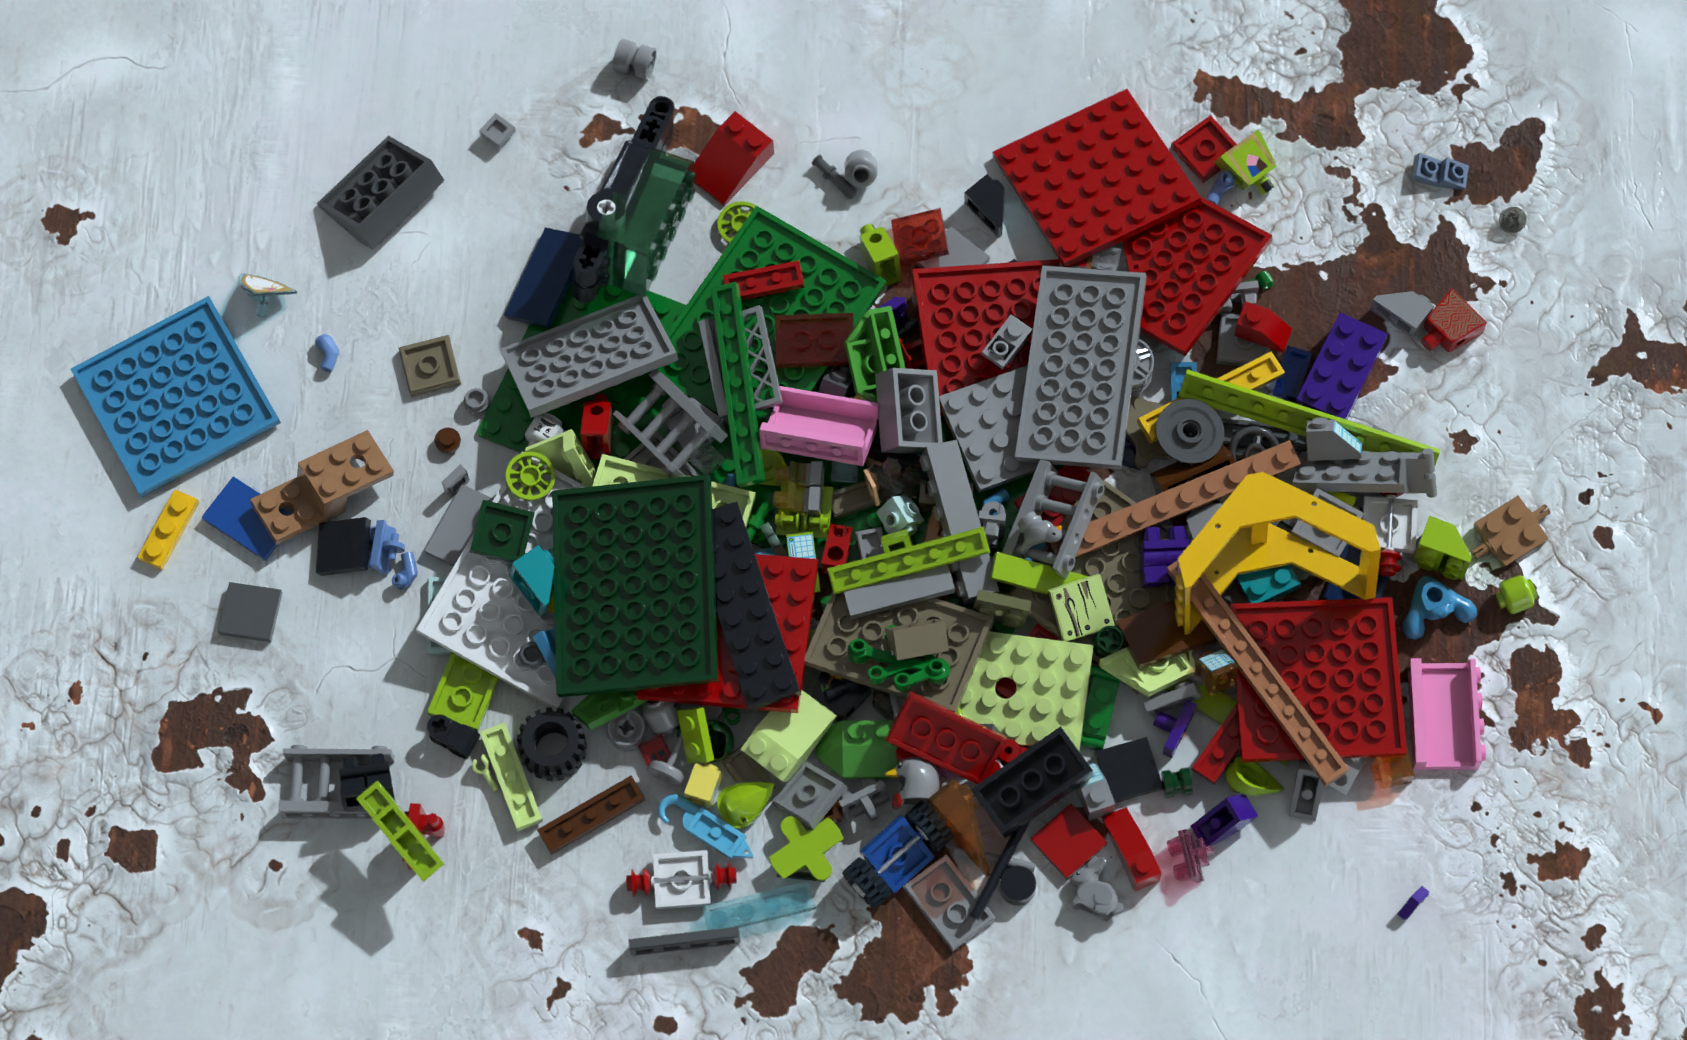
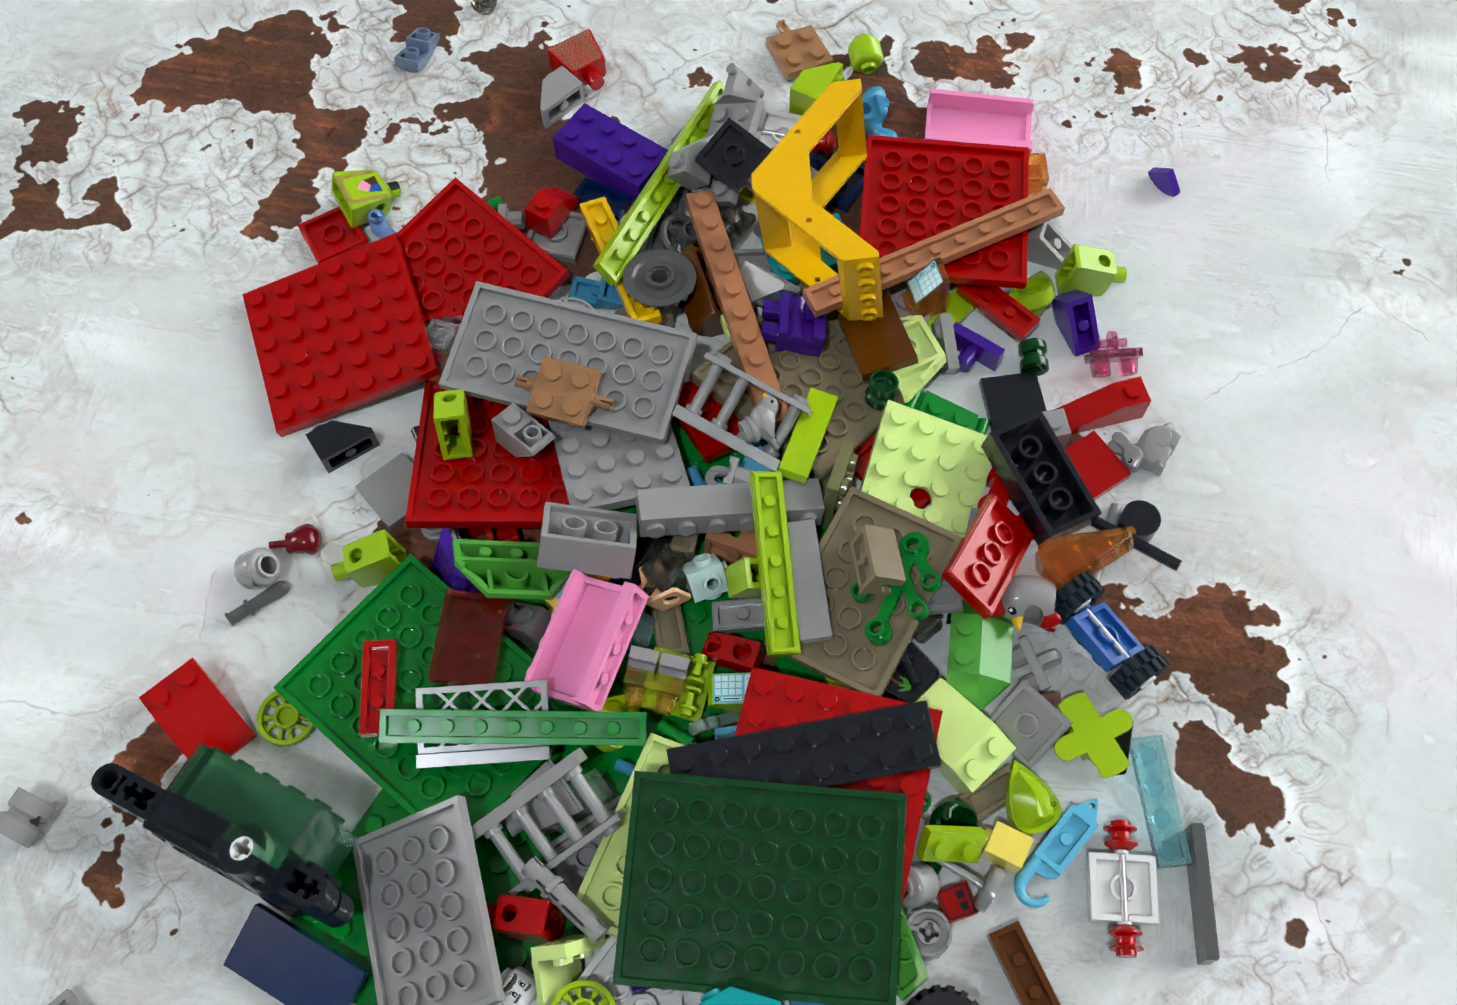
camera: 85 degrees left, 5 degrees down
clear red plate [891,208,949,266] -> none
light grey tile [903,854,997,953] -> none
yellowish green tile [1048,574,1115,642] -> none
none -> dark red piece [269,524,321,555]
none -> lime torso [433,389,473,460]
none -> medium nougat plate [514,356,615,429]
none -> light grey pin [520,856,610,945]
none -> black plate [695,118,772,194]
none -> lime torso [1055,244,1127,296]

